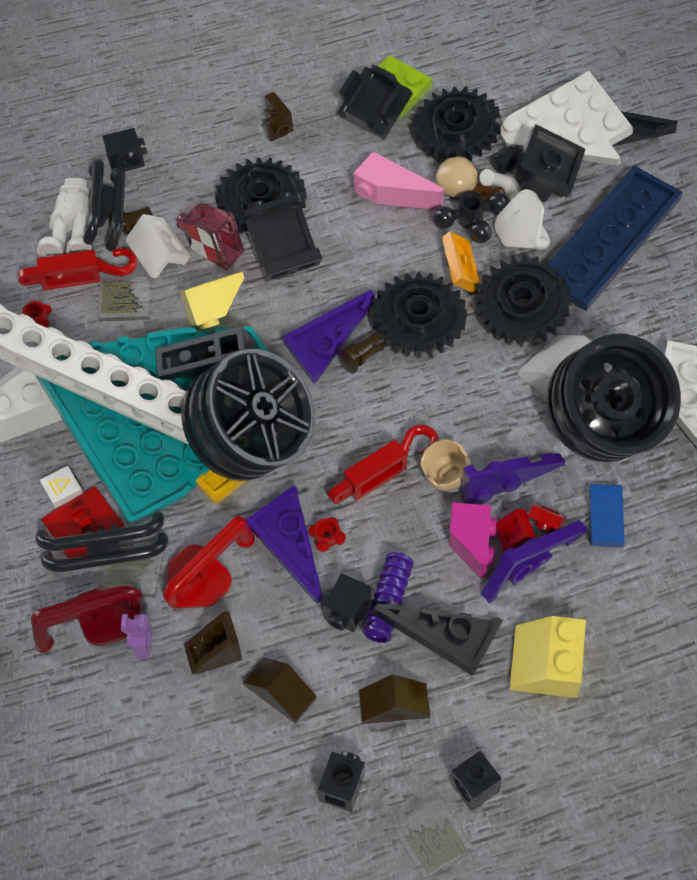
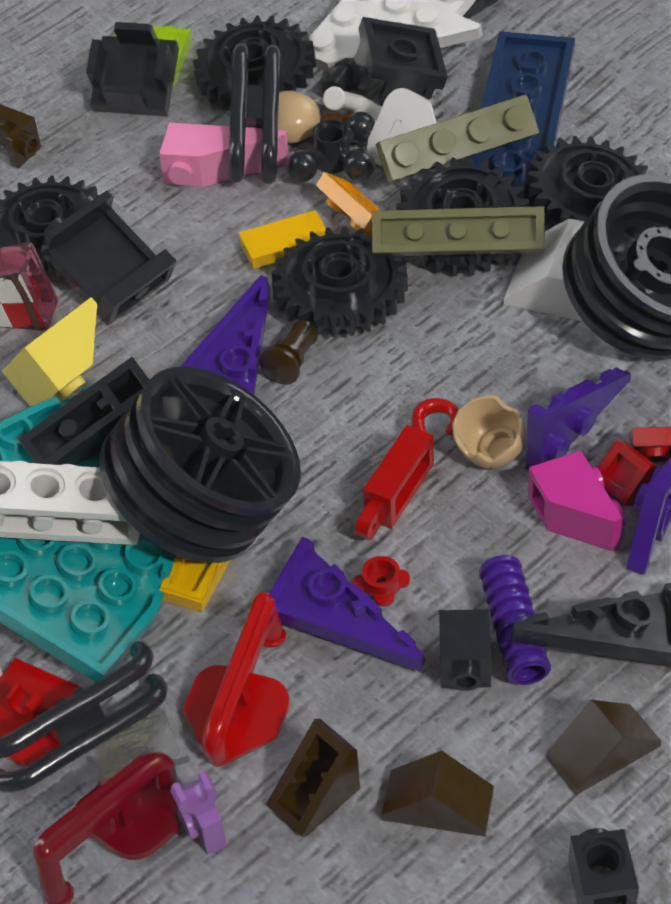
camera: 25 degrees left, 10 degrees down
none -> black piece [228,44,280,184]
none -> yellow tile [238,210,326,269]
none -> olive plate [372,206,545,257]
none -> olive plate [375,94,540,183]
none -> black gear [524,136,648,233]

